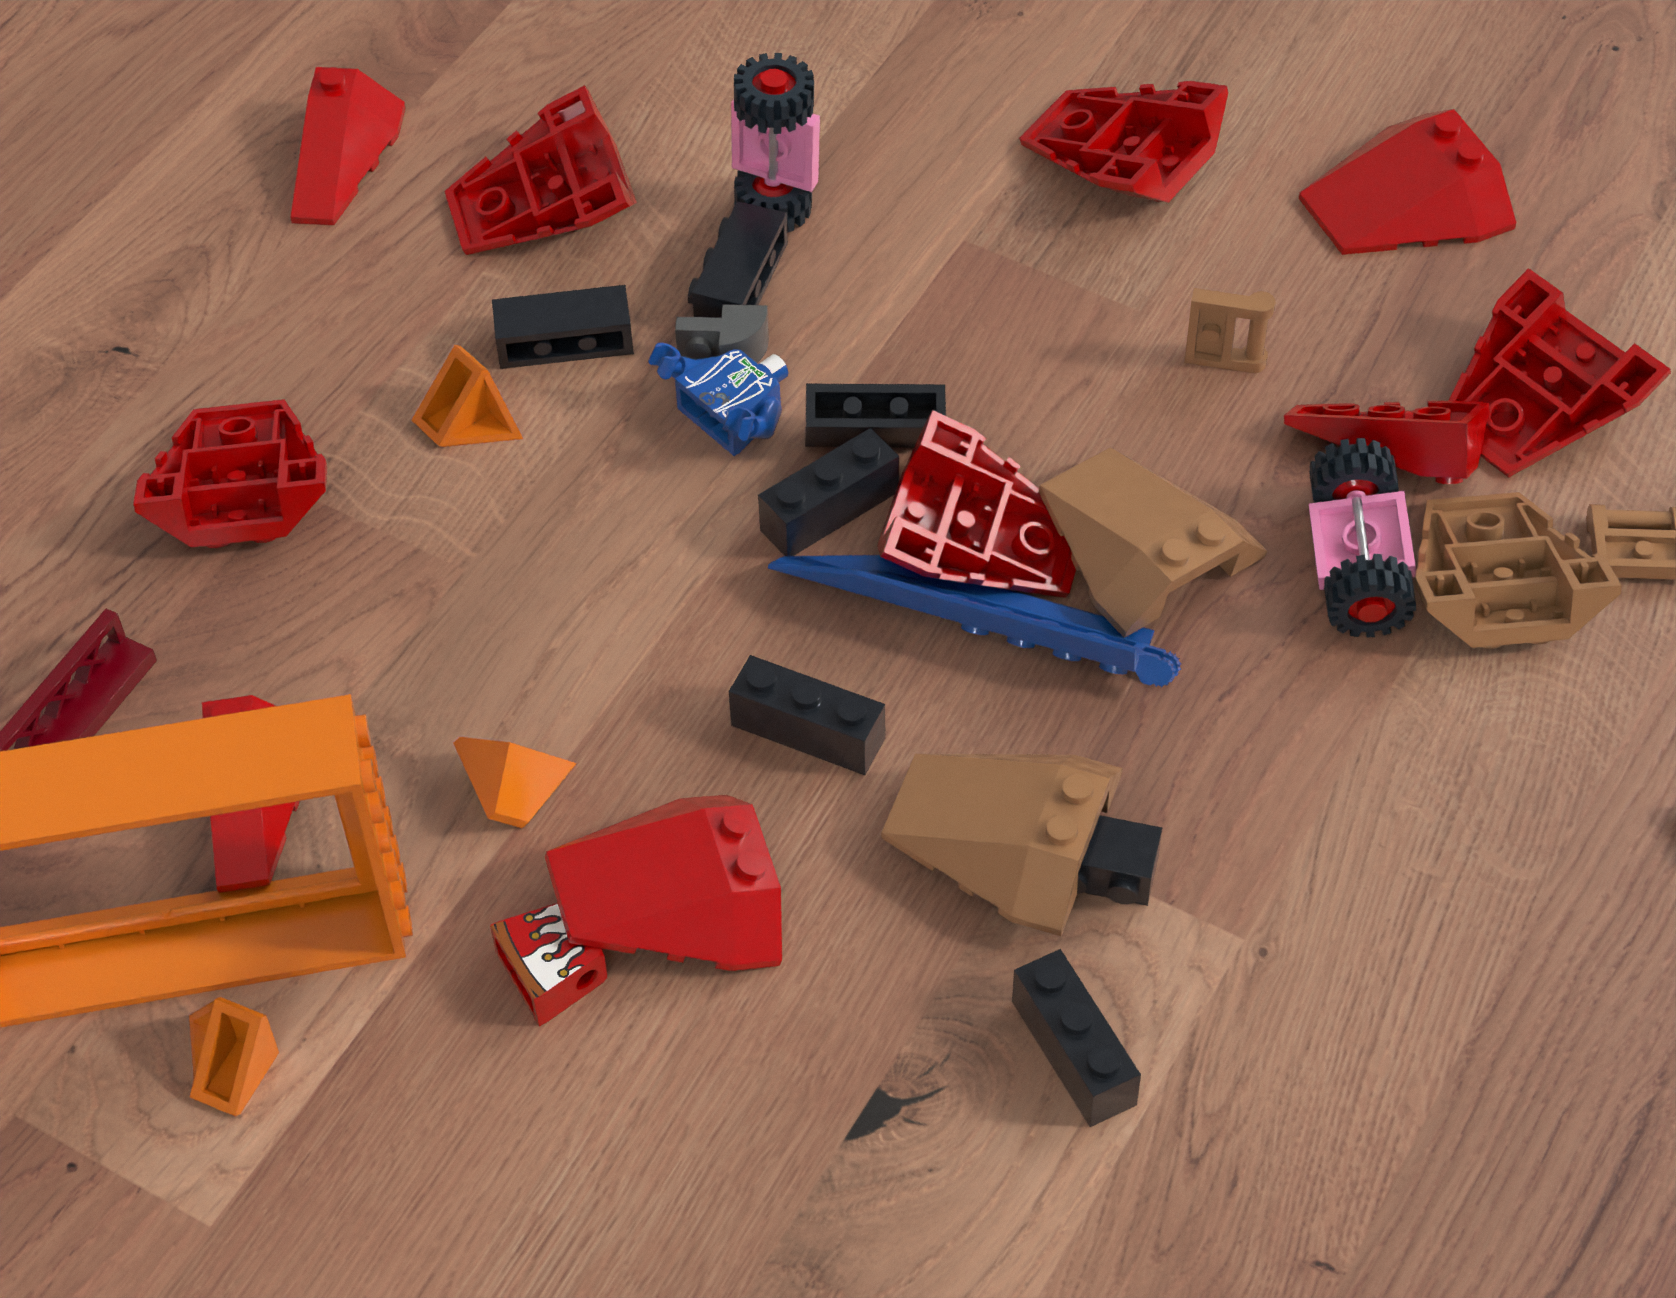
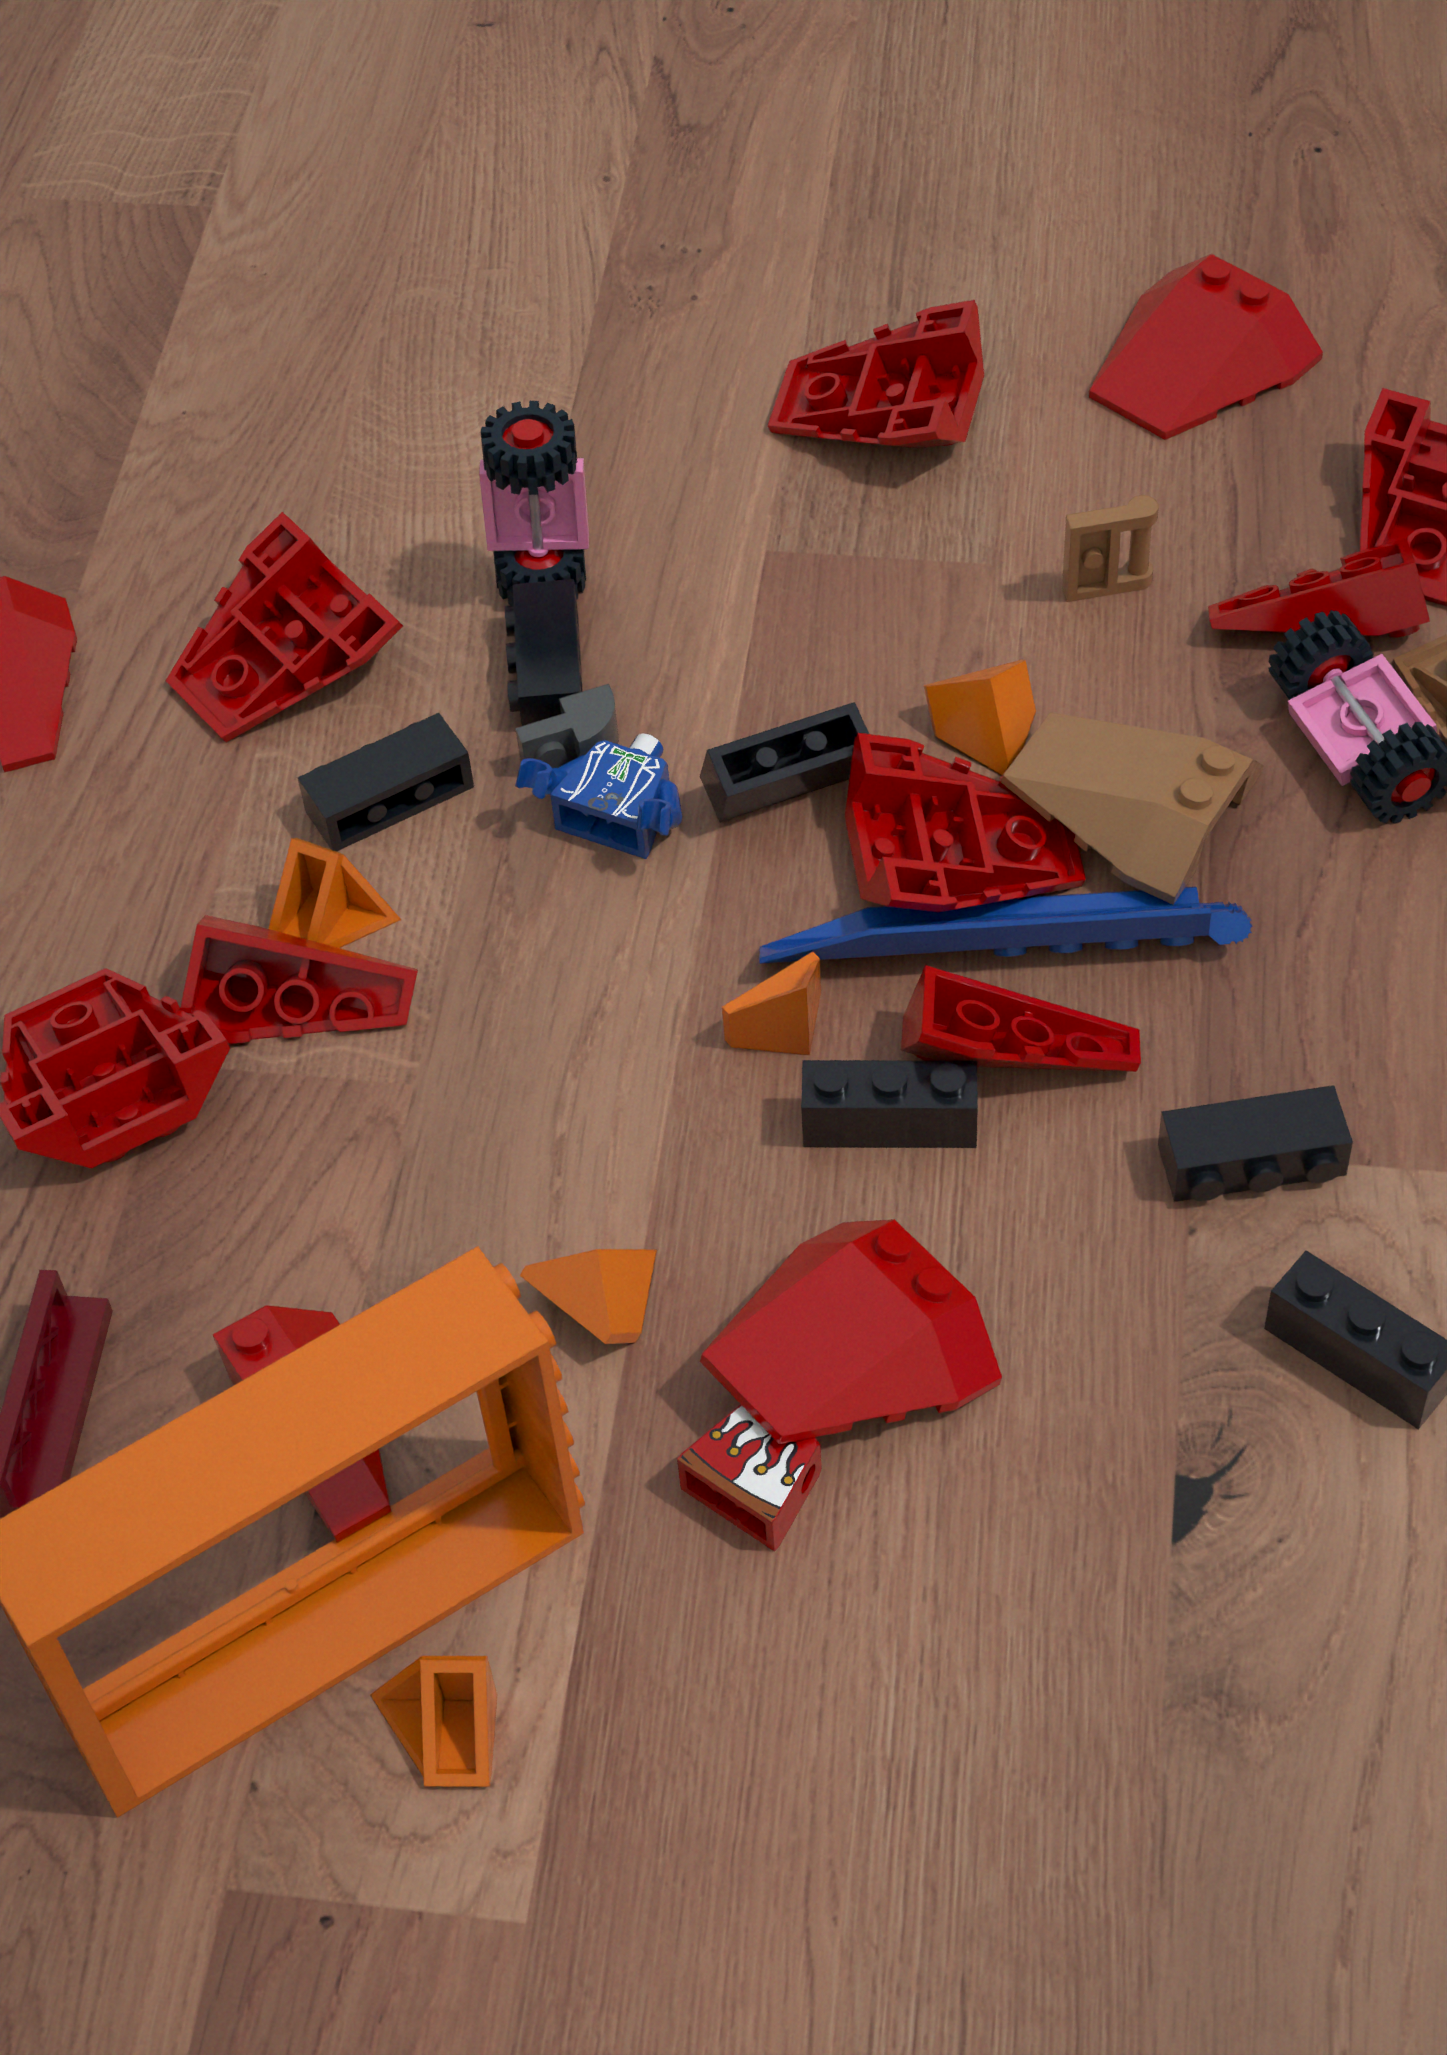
camera: 20 degrees left, 0 degrees up
black brick [758,428,899,556] -> none
medium nougat wedge [881,754,1123,936] -> none
none -> red wedge [180,915,418,1044]
none -> orange slope [722,952,821,1055]
none -> red wedge [901,965,1141,1072]
none -> orange slope [924,659,1036,775]

